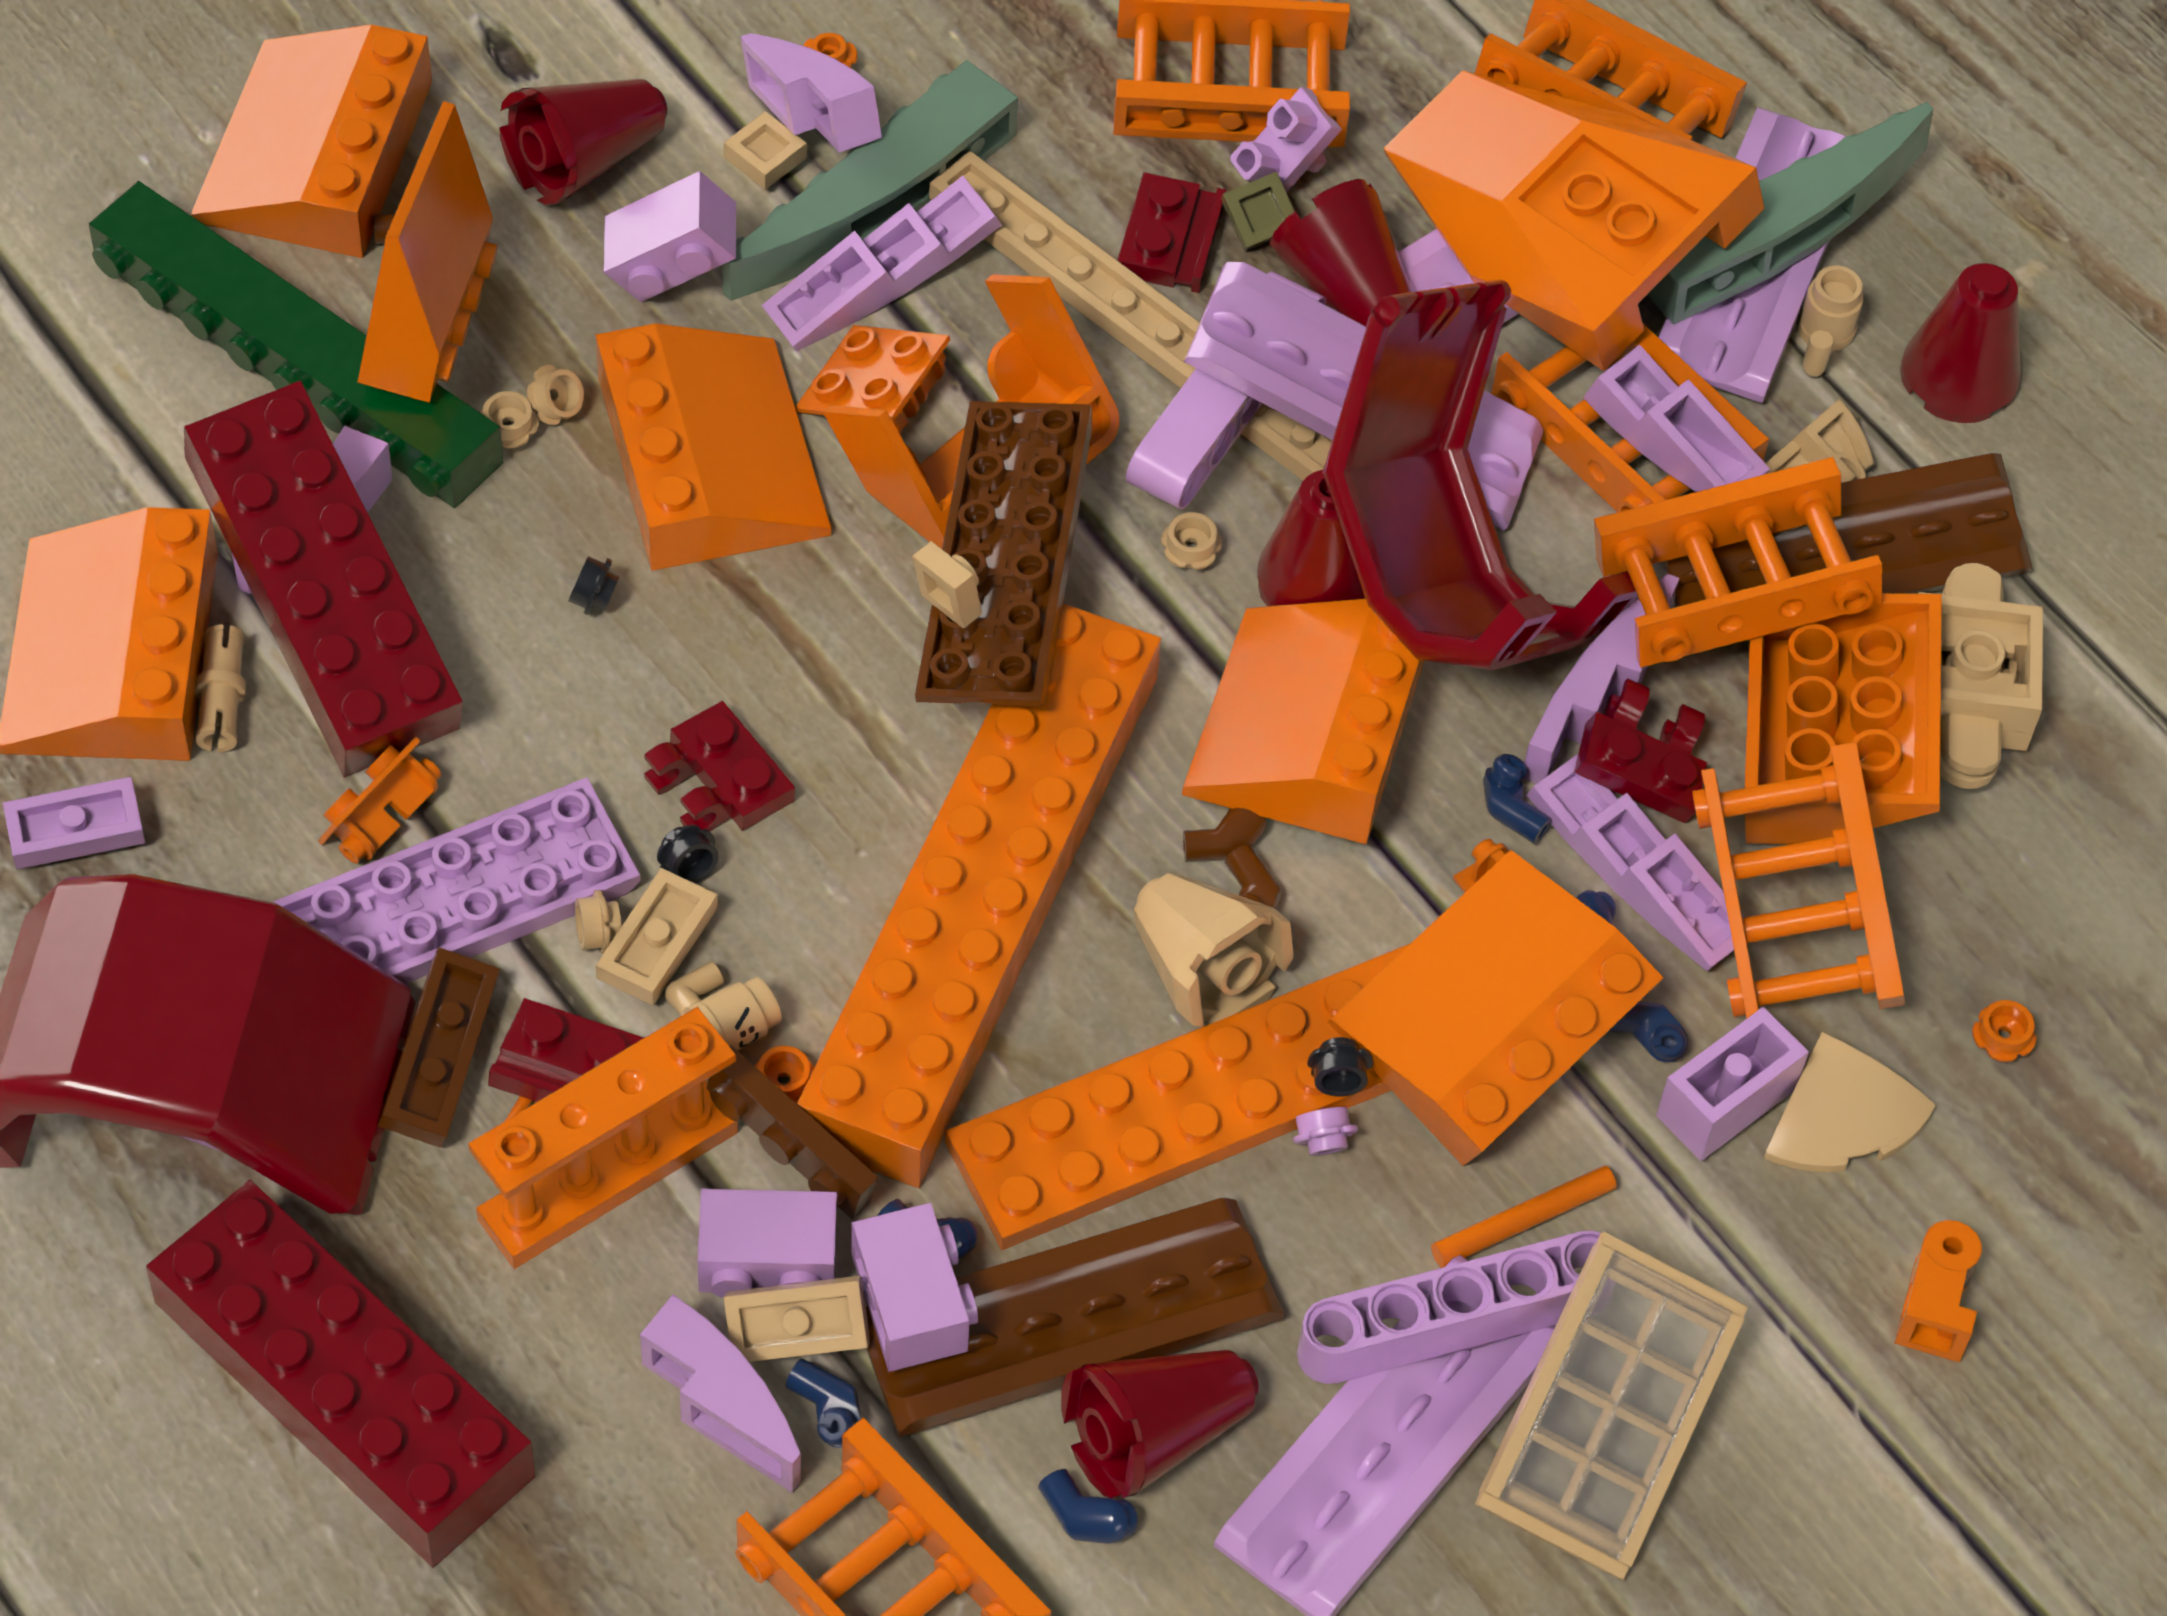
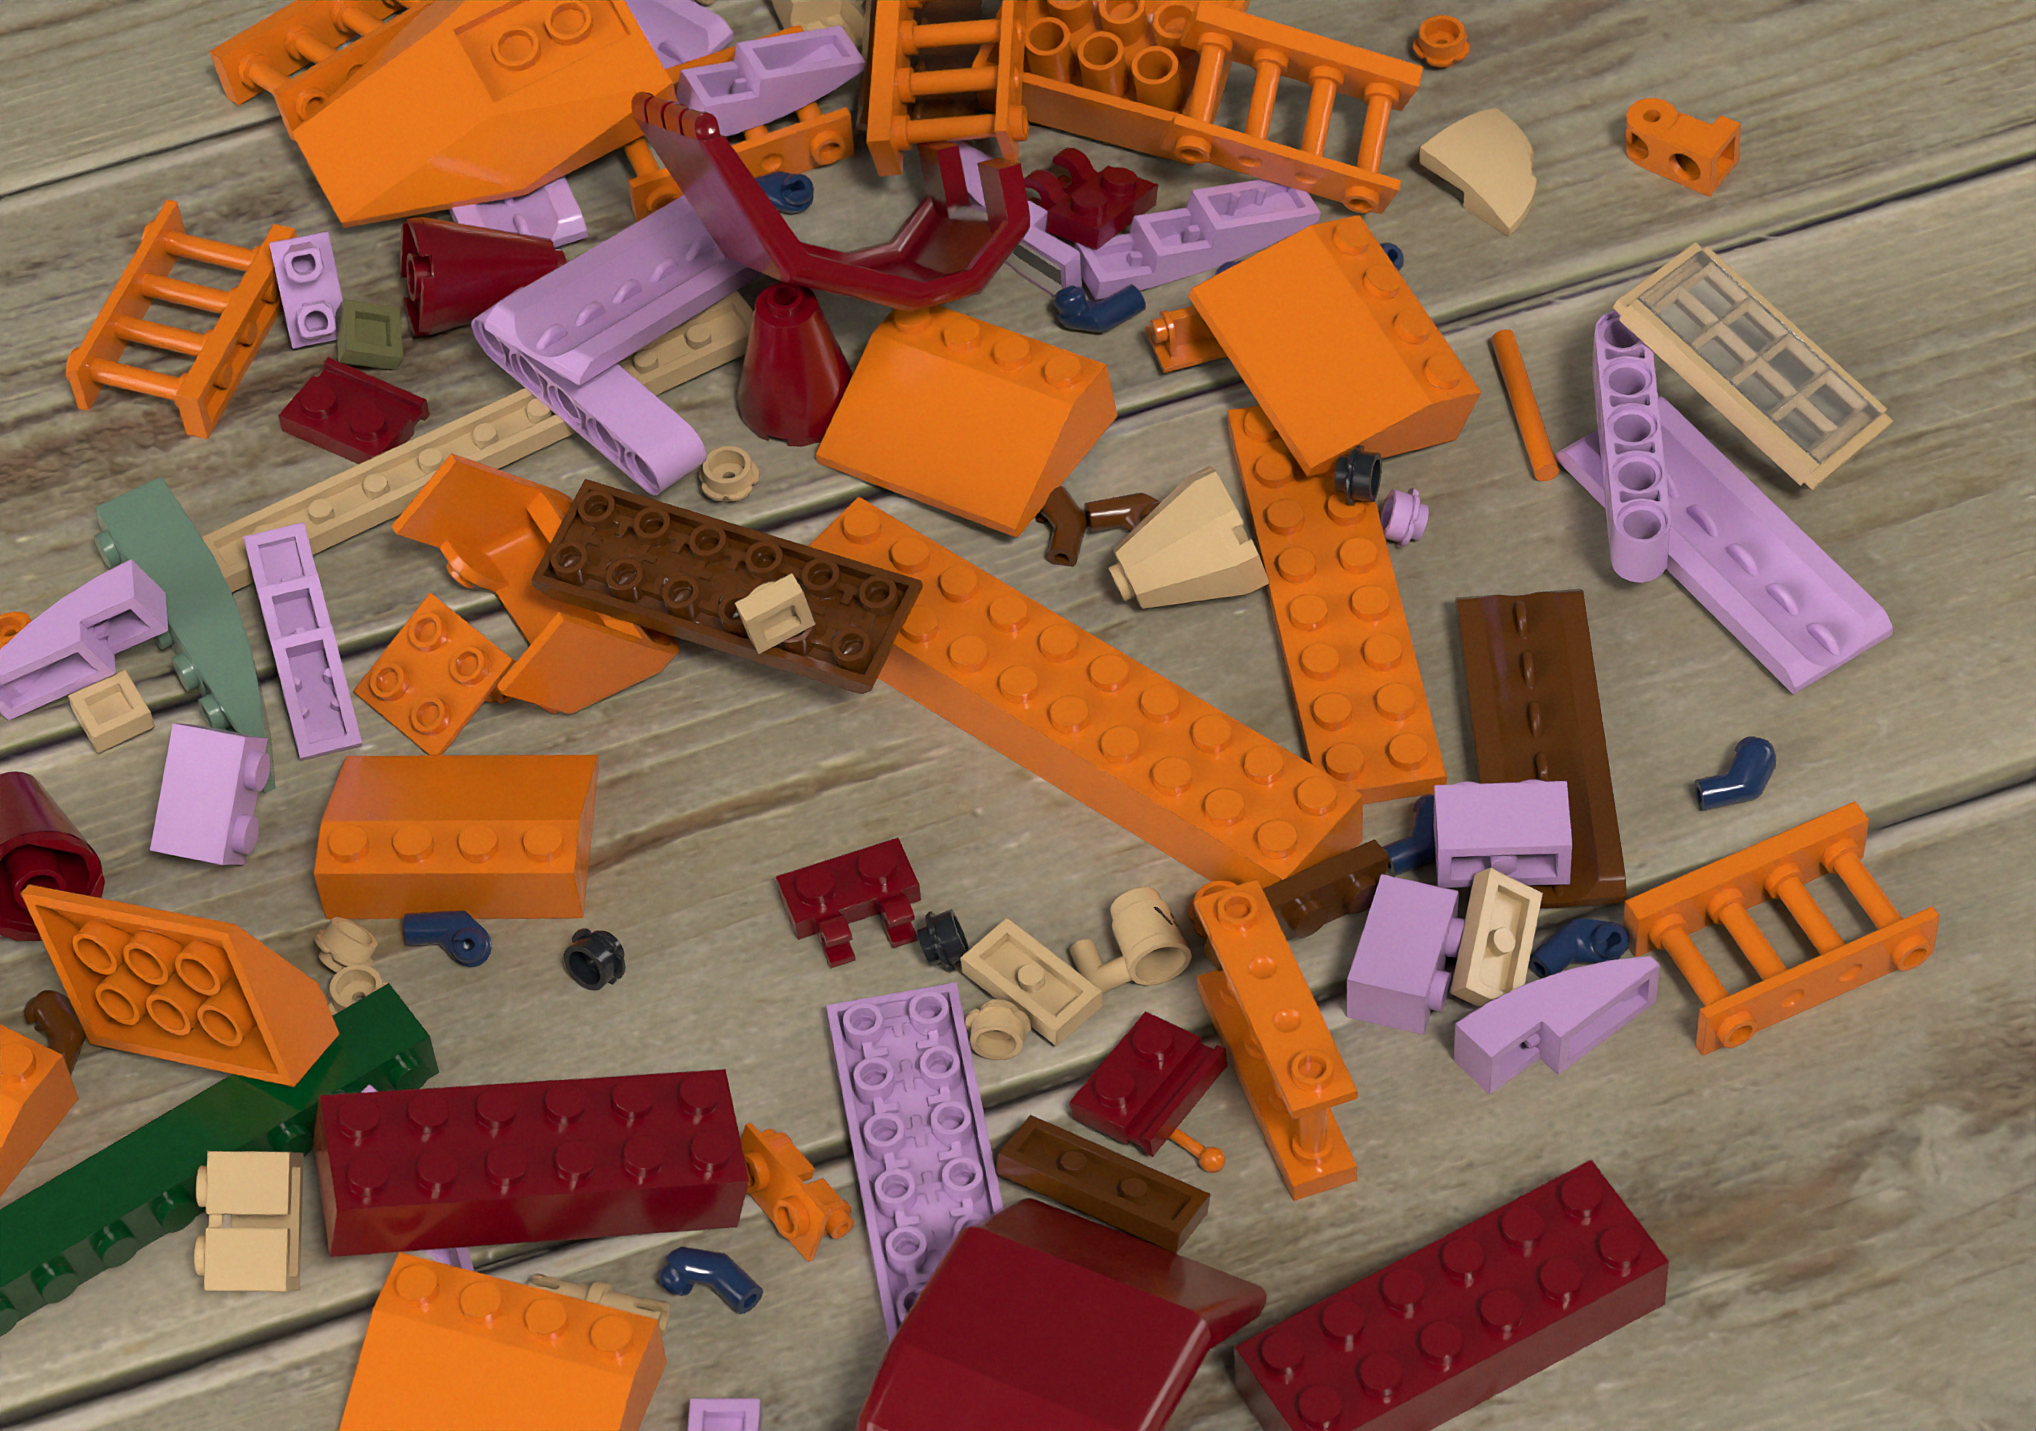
camera: 65 degrees left, 5 degrees down
dark red cone [1061,1350,1259,1499] -> none
lavender brick [1656,1007,1809,1161] -> none
none -> tan piece [194,1152,304,1291]
none -> dark blue arm [404,910,492,967]
none -> dark blue arm [658,1246,763,1314]
none -> dark blue arm [755,171,814,214]

